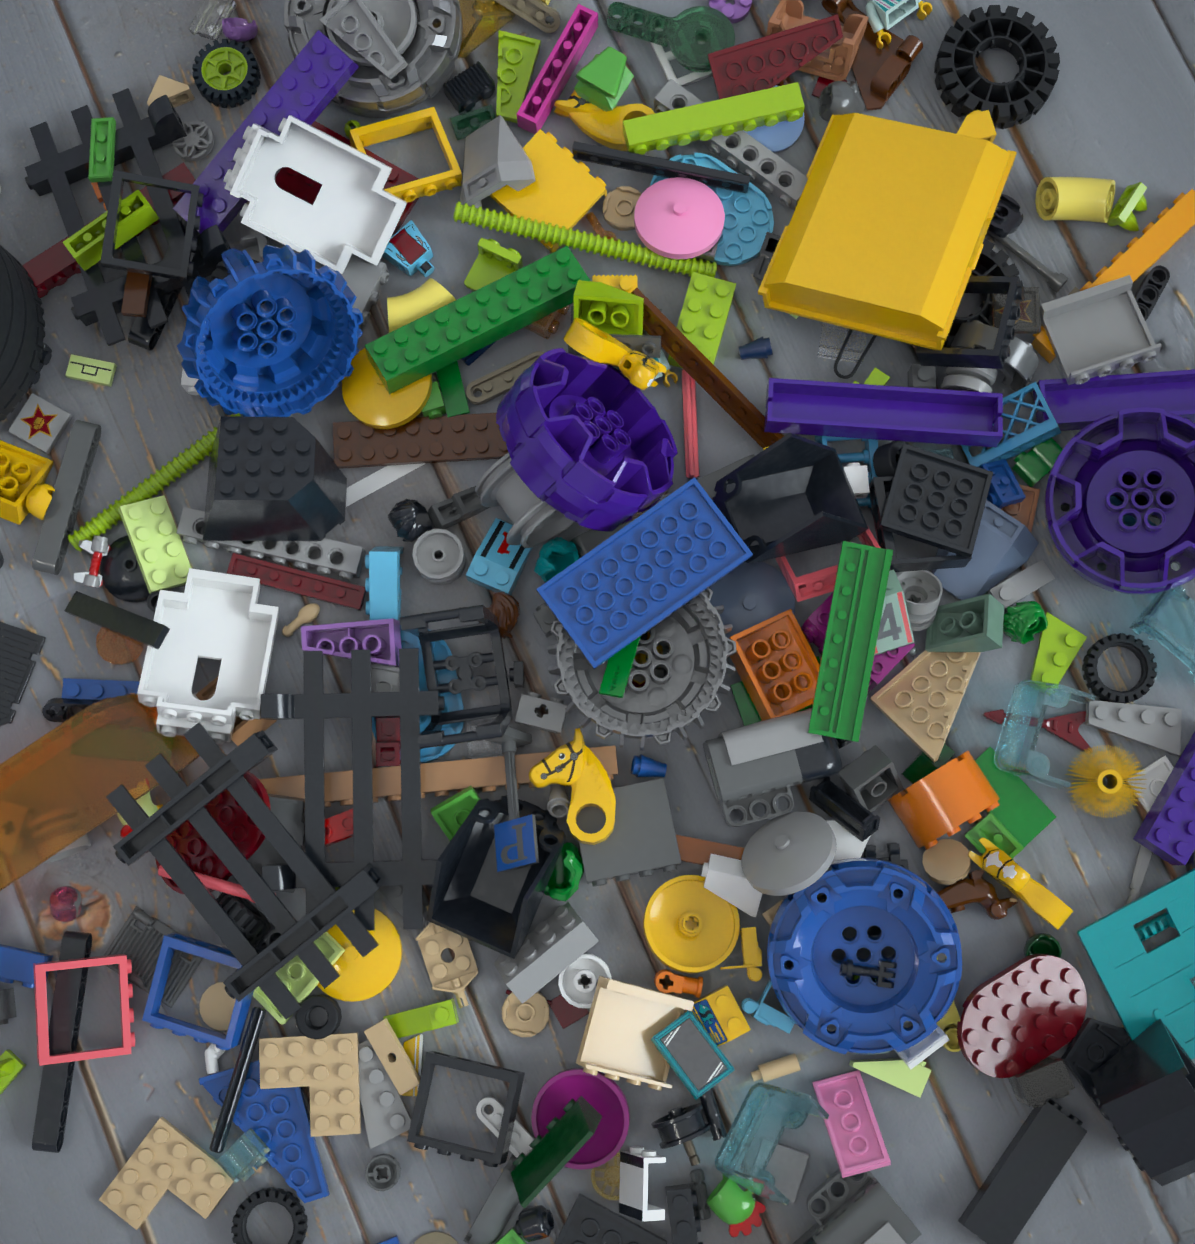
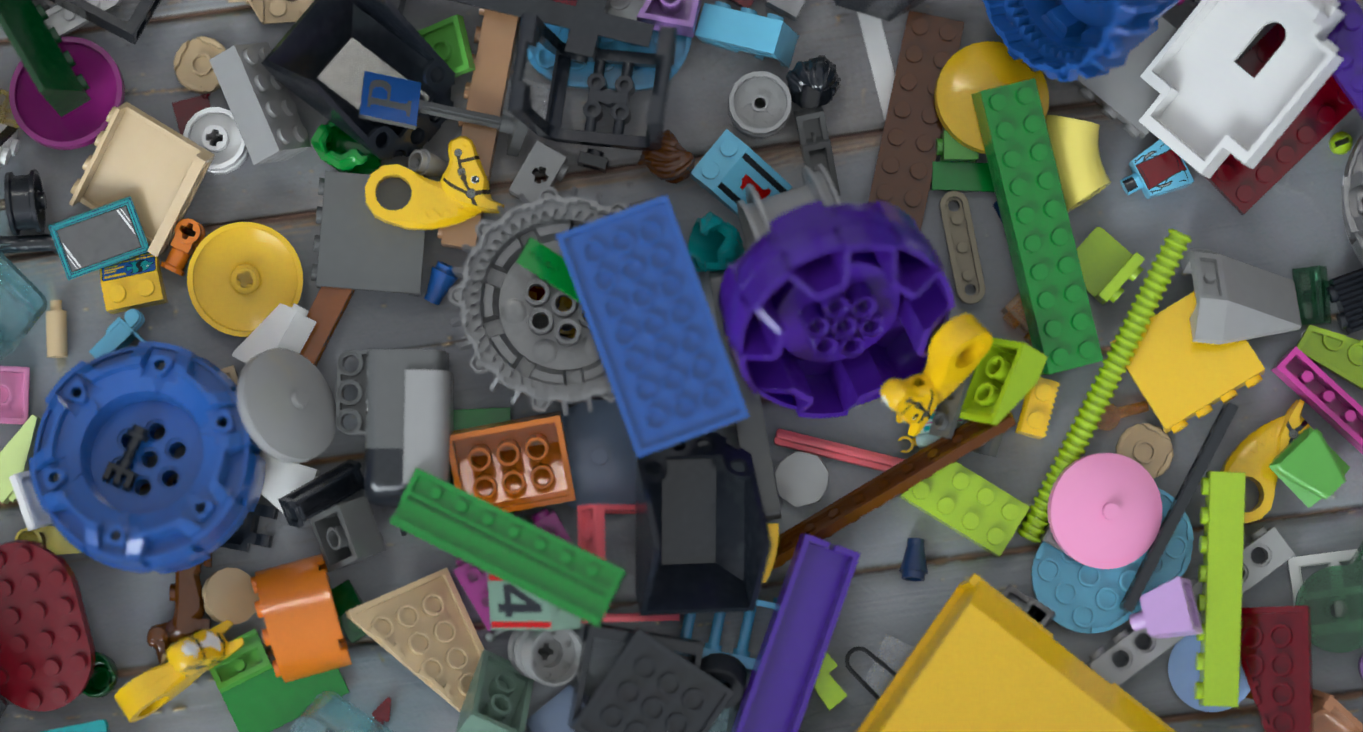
camera: 100 degrees right, 5 degrees up
yellow window [349,107,462,202] -> none
yellow piece [720,927,763,982] -> none
white brick [843,463,870,499] -> none
none -> light grey hat [774,451,829,507]
none -> lavender torso [1129,577,1203,639]

